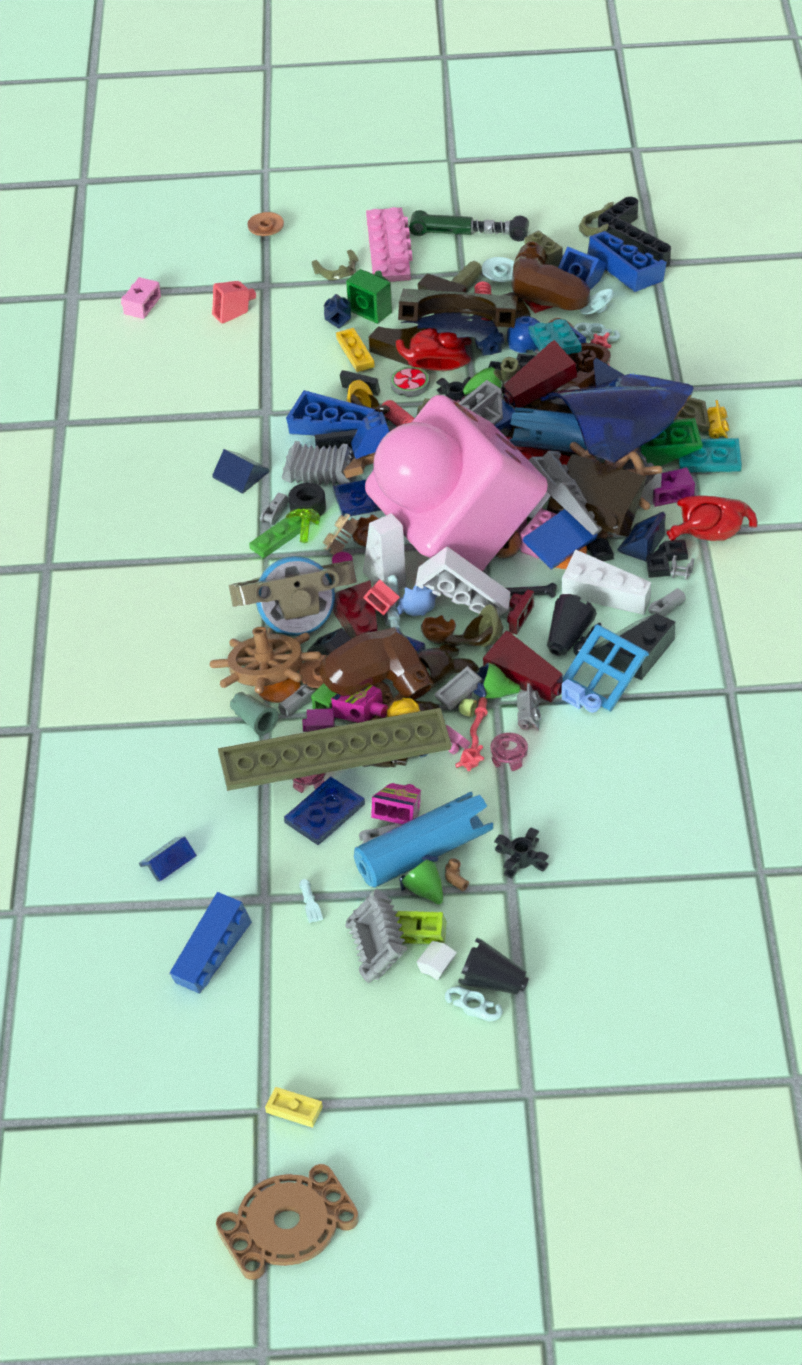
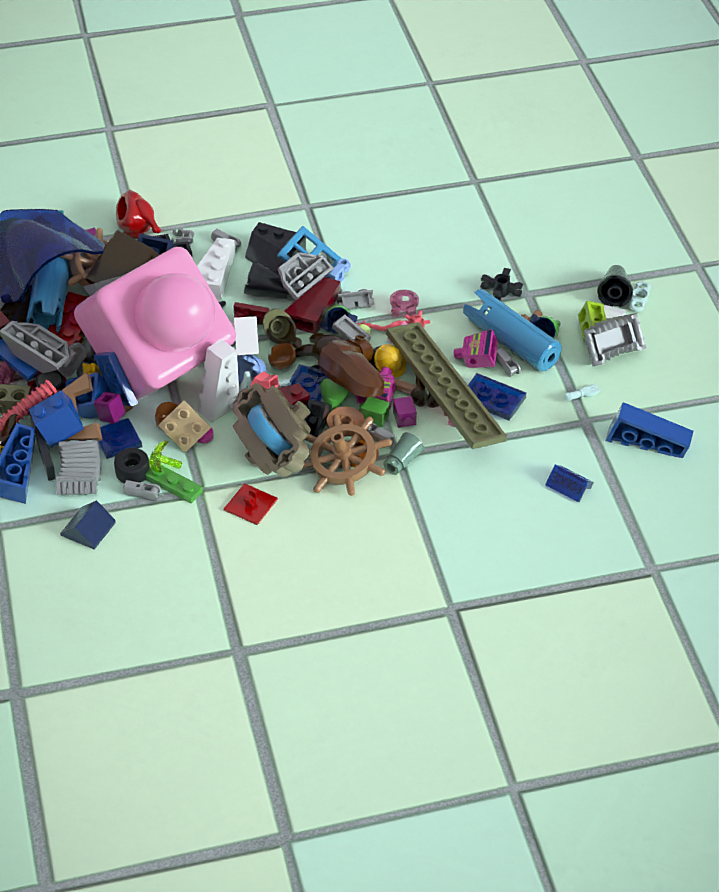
camera: 105 degrees left, 0 degrees up
none -> red piece [224,483,278,525]
none -> light grey wedge [278,253,334,301]

